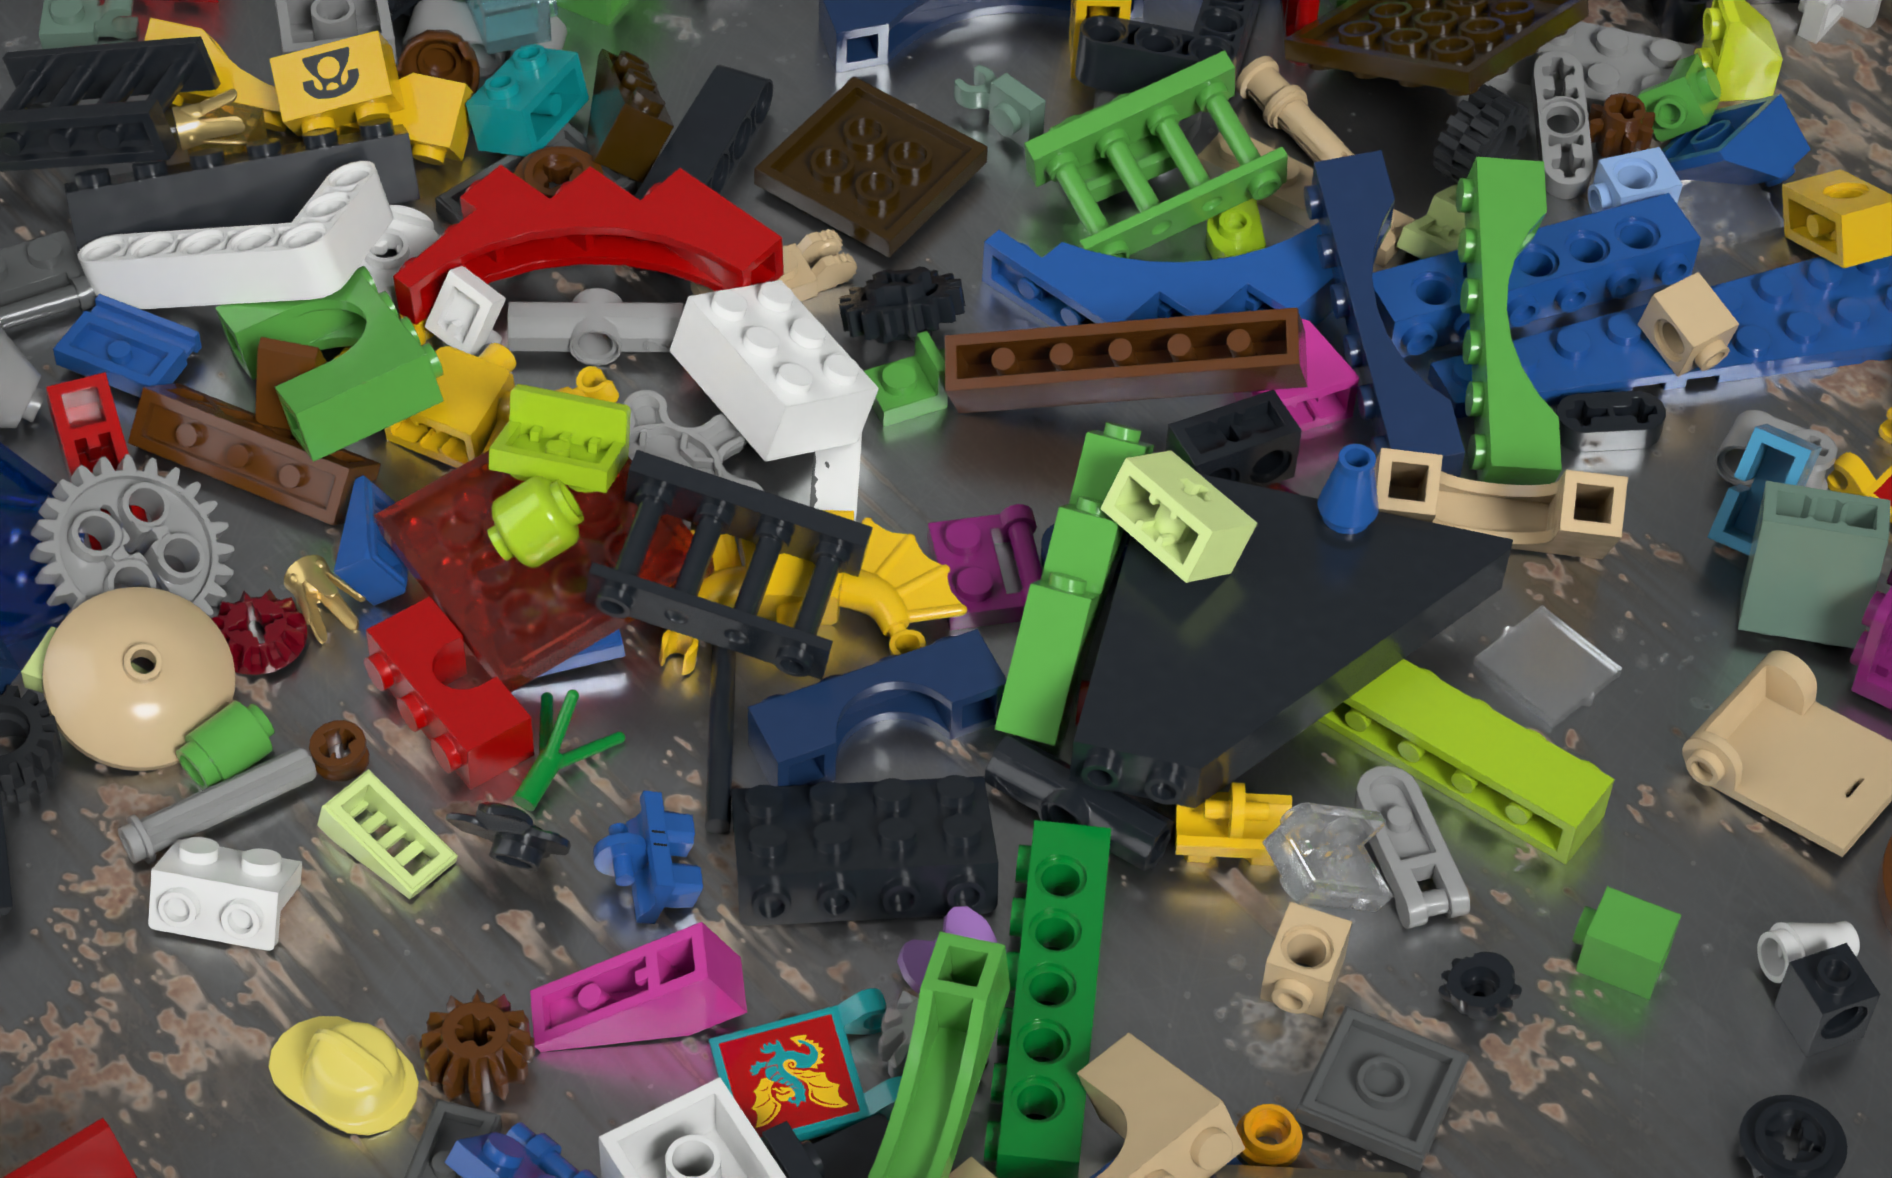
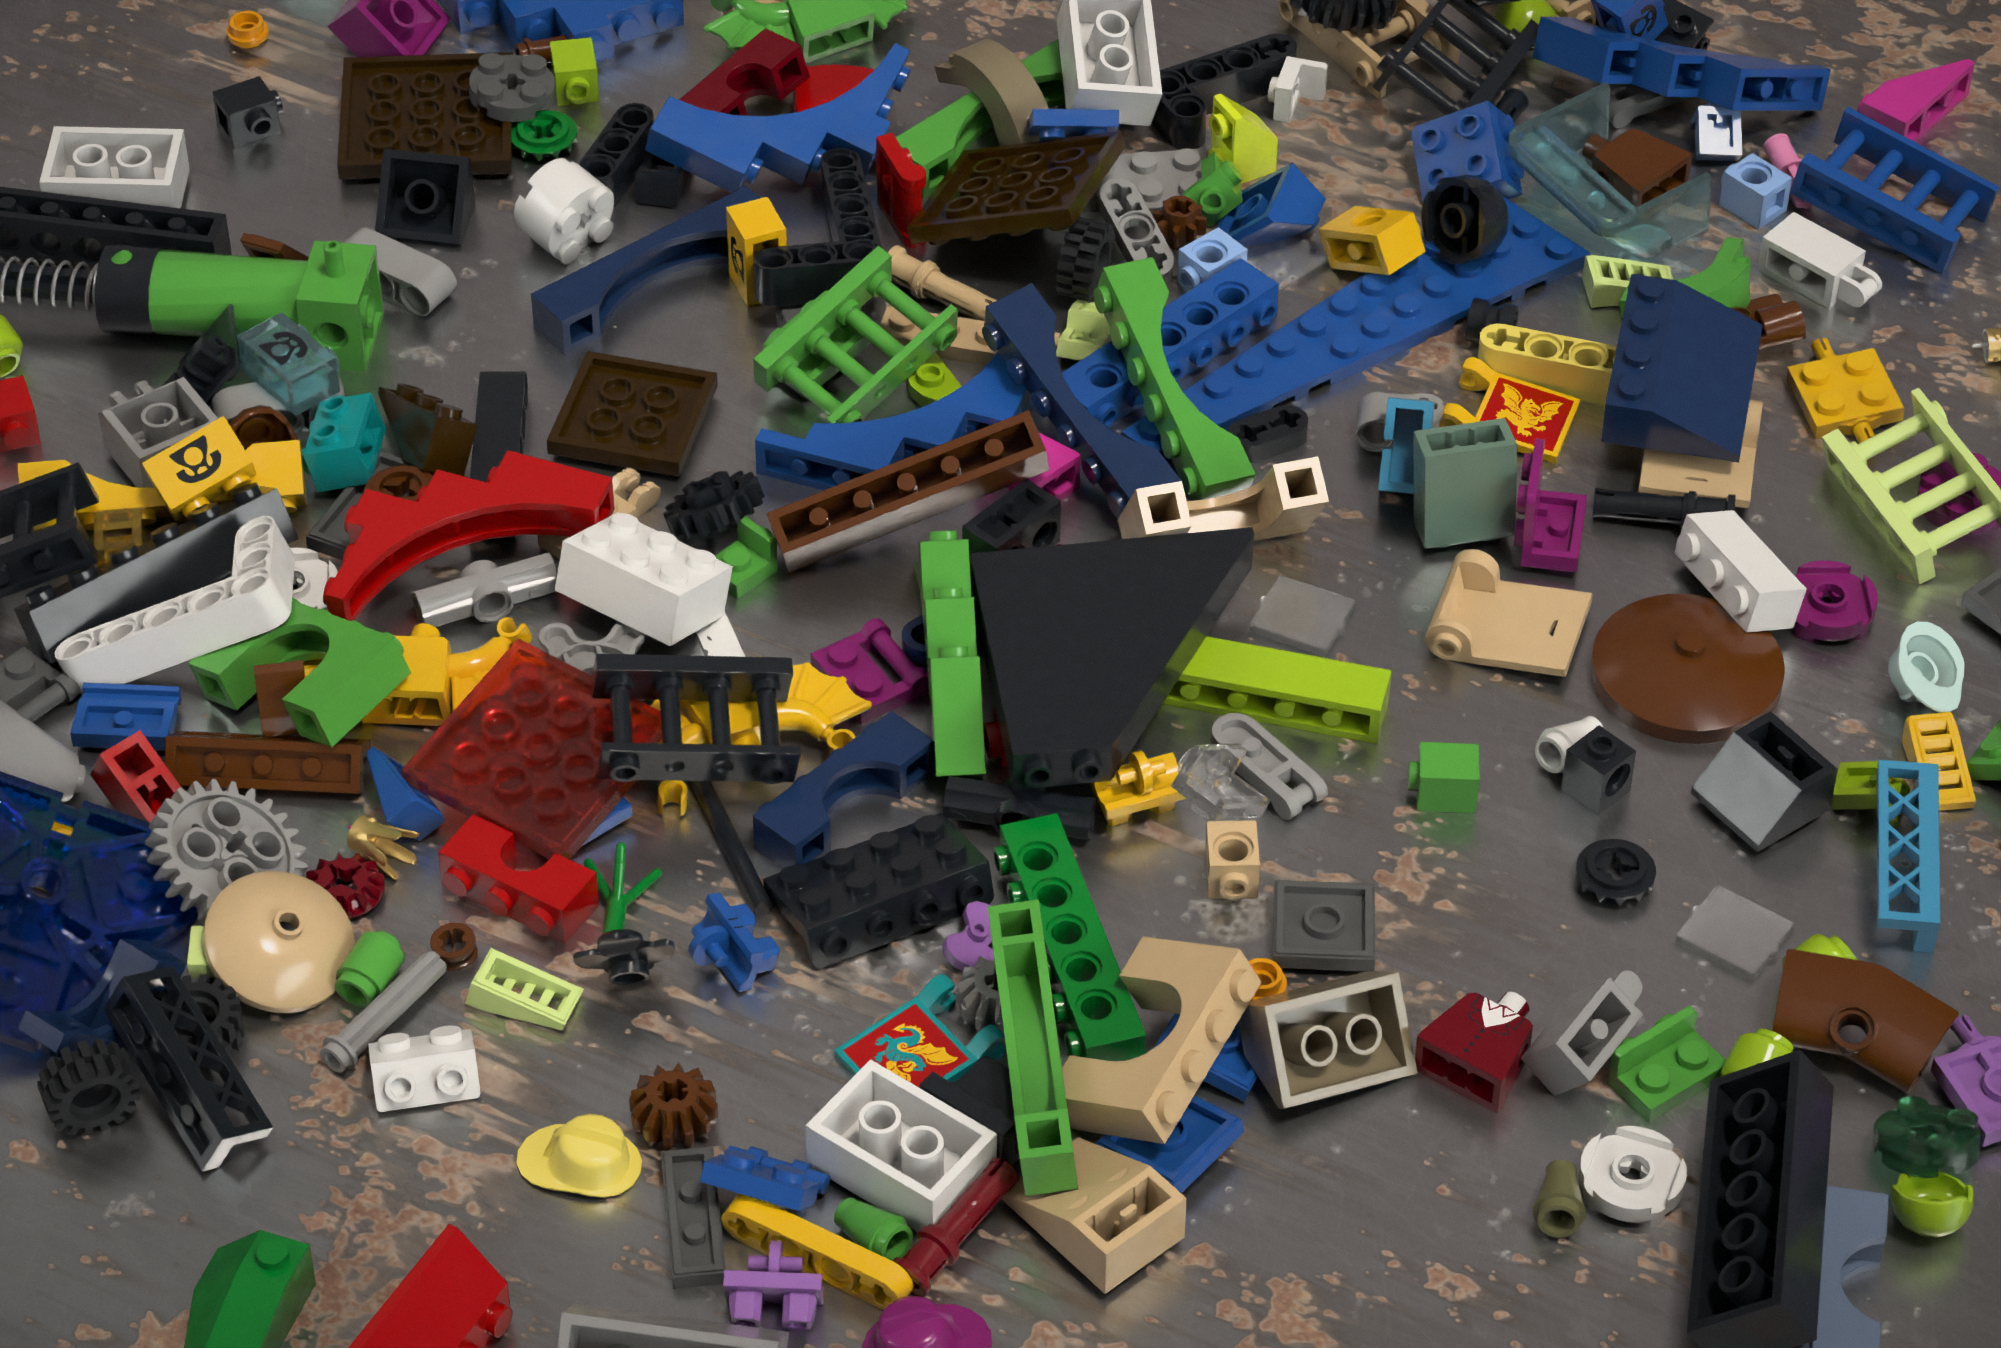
camera: 20 degrees left, 5 degrees down
pearl gold piece [170,89,248,151] -> none
white bracket [424,266,506,356] -> none
lime head [487,476,584,568] -> none
lime bracket [489,384,631,493] -> none
dark pink slope [530,922,747,1052] -> none
sand green plate [954,65,1046,148] -> none
yellowish green brick [1100,451,1258,583] -> none
blue cone [1317,444,1379,534] -> none
black animal [1438,952,1522,1021] -> none
tan brick [1637,272,1739,377] -> none

